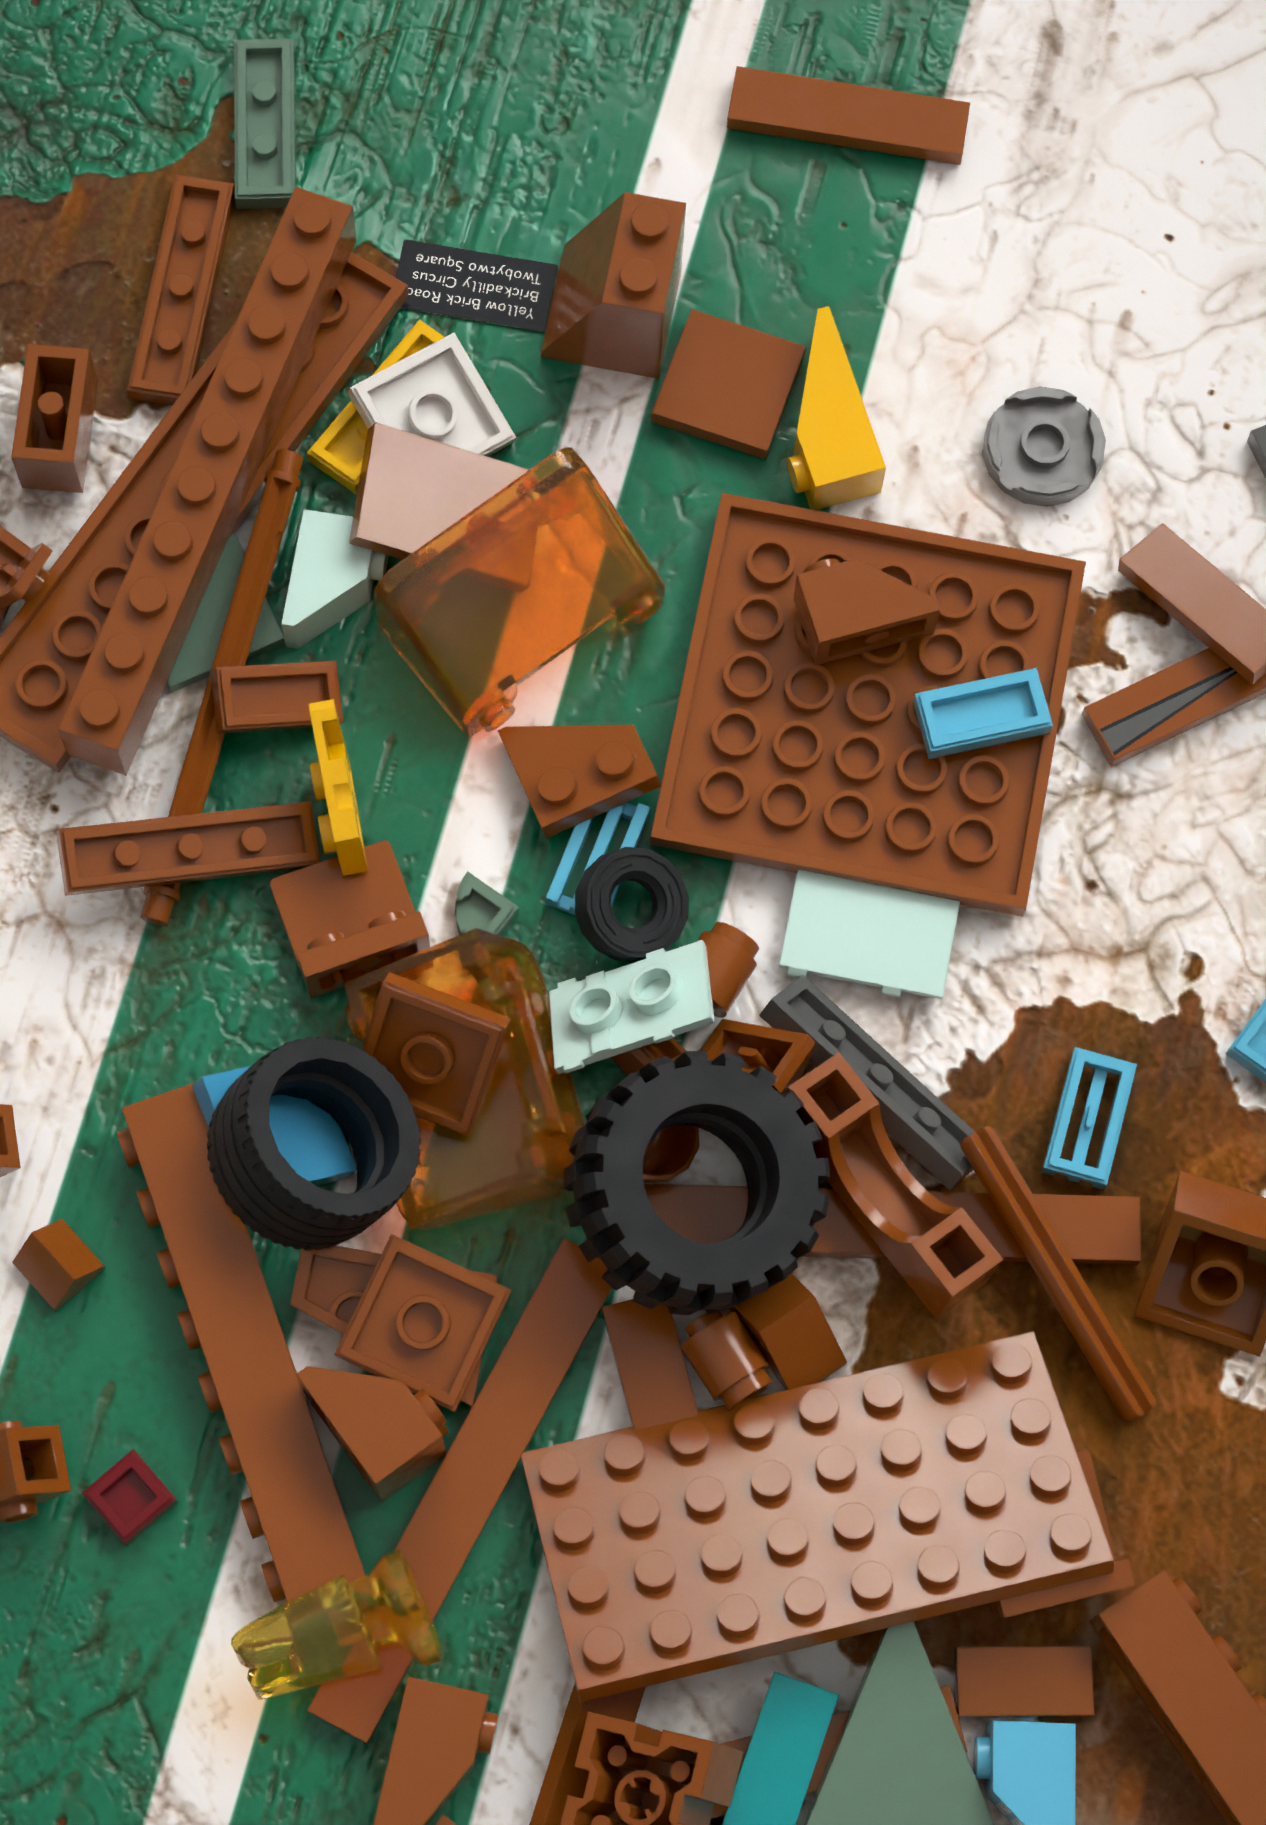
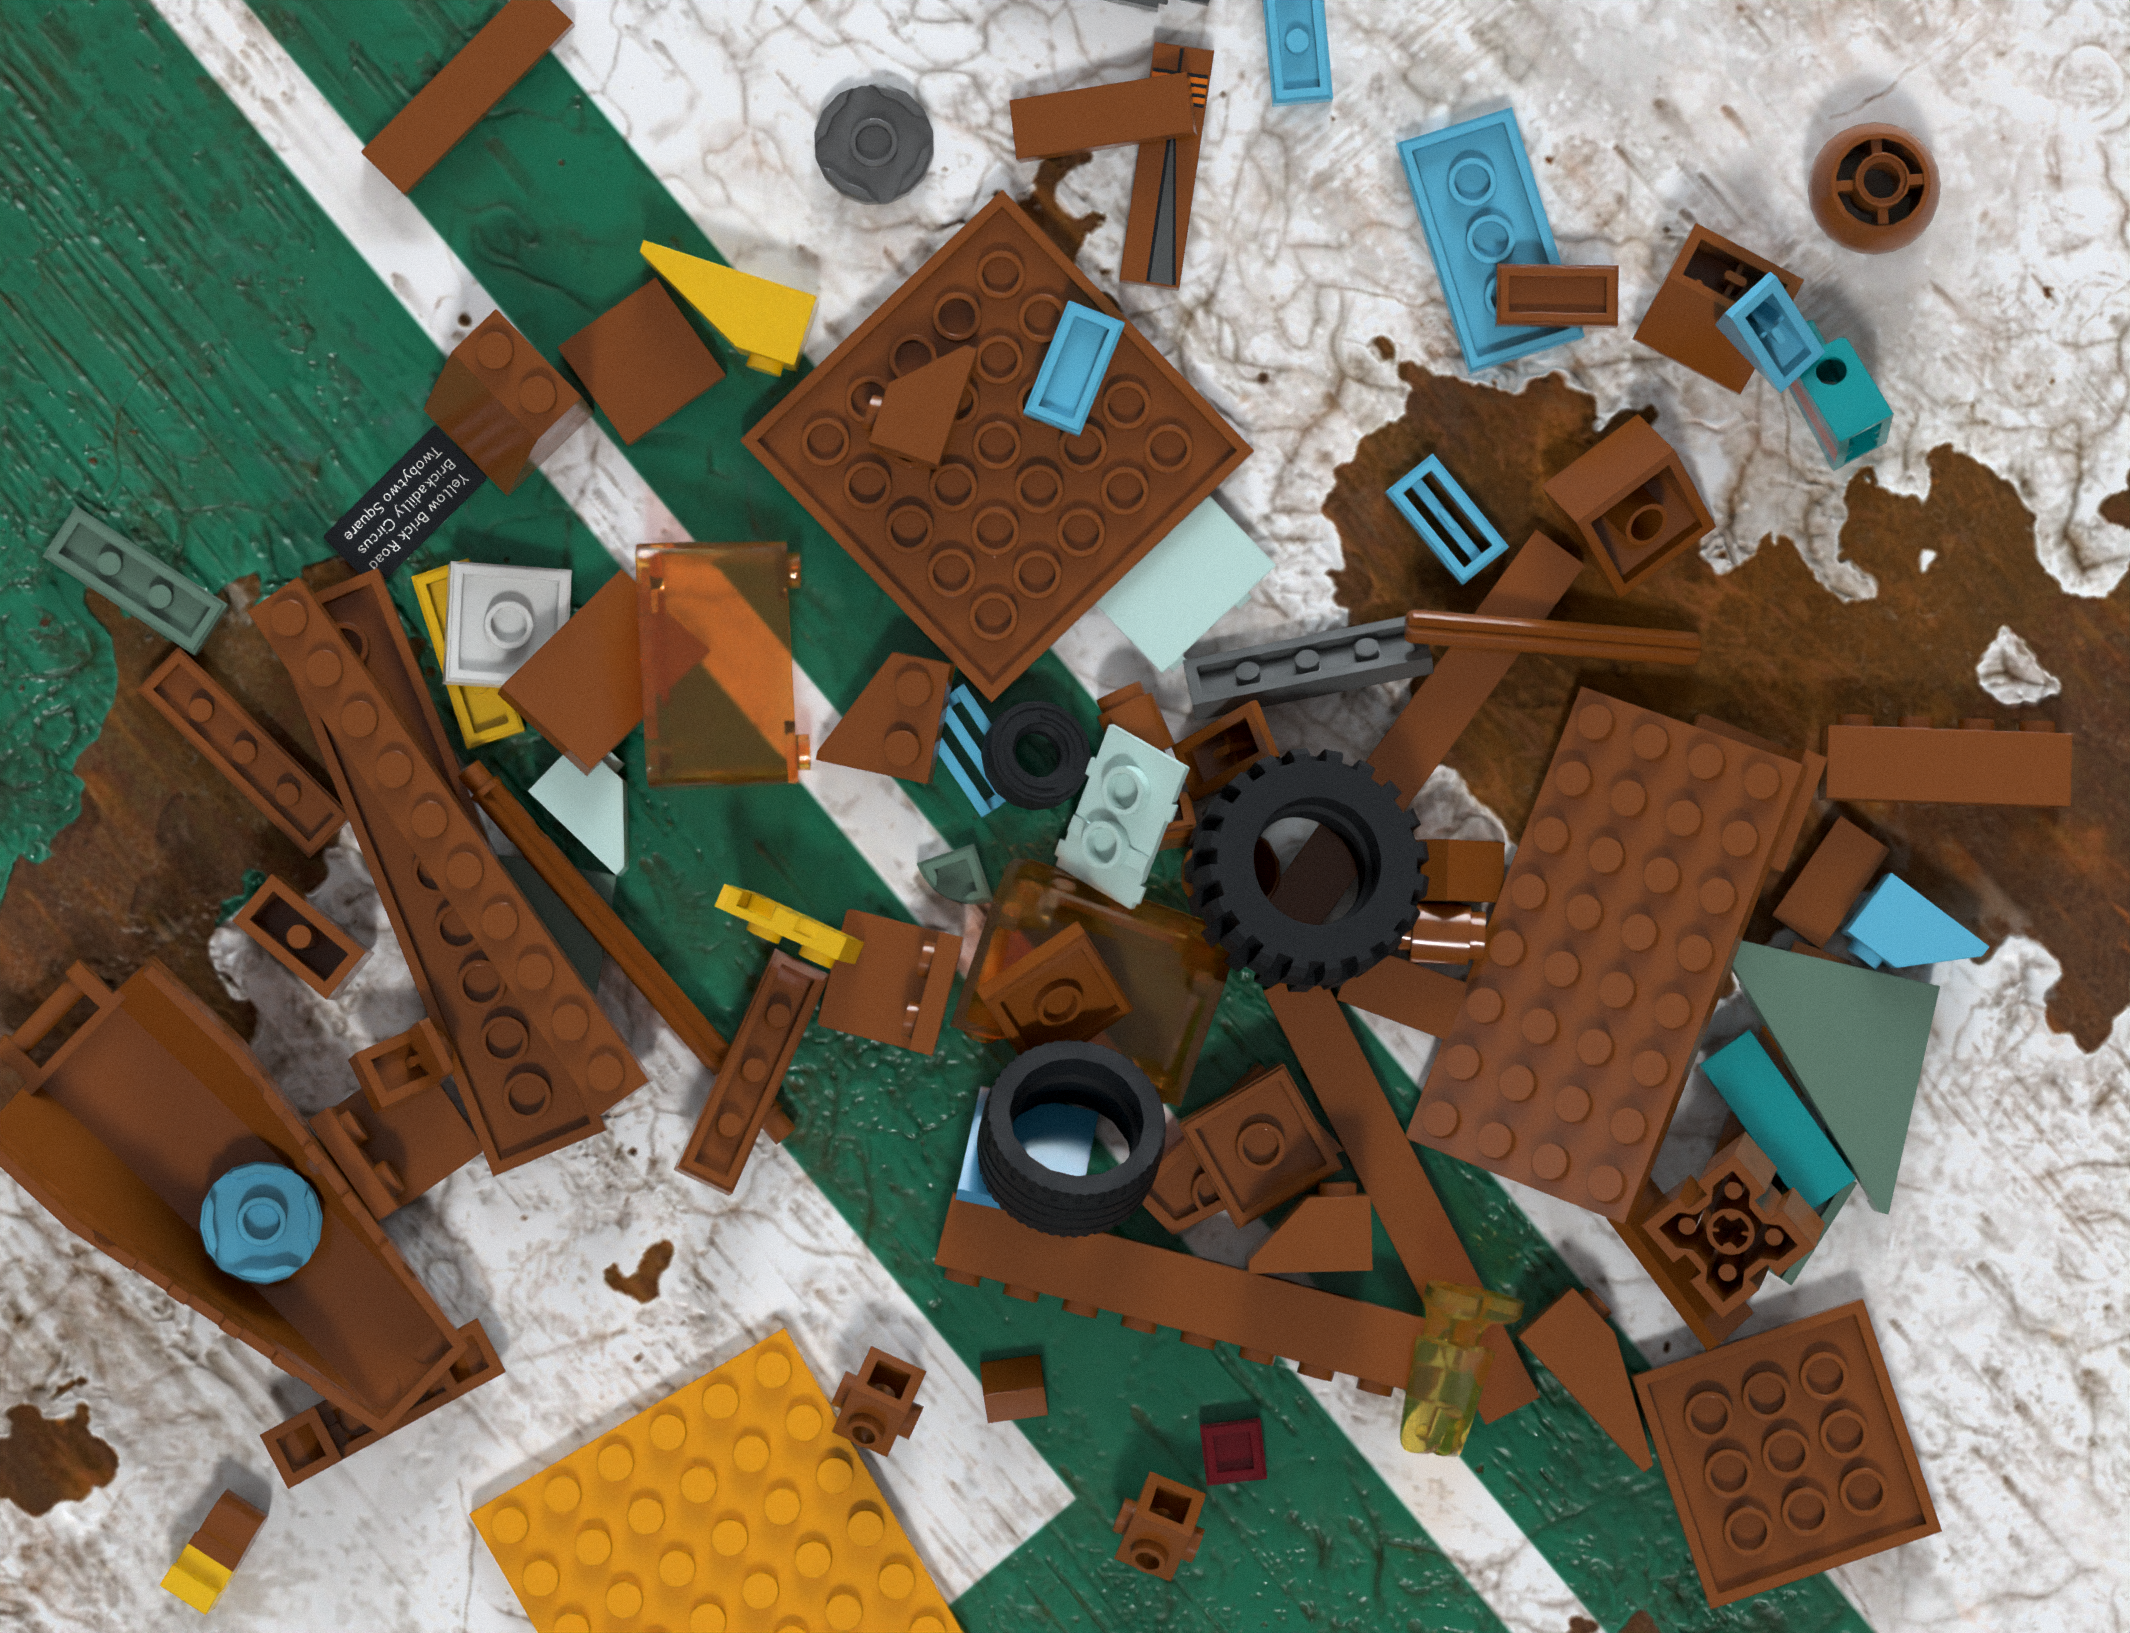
camera: 50 degrees left, 15 degrees up
dark orange tile [210,661,343,733] -> none
dark orange arch [784,1052,1003,1320] -> none

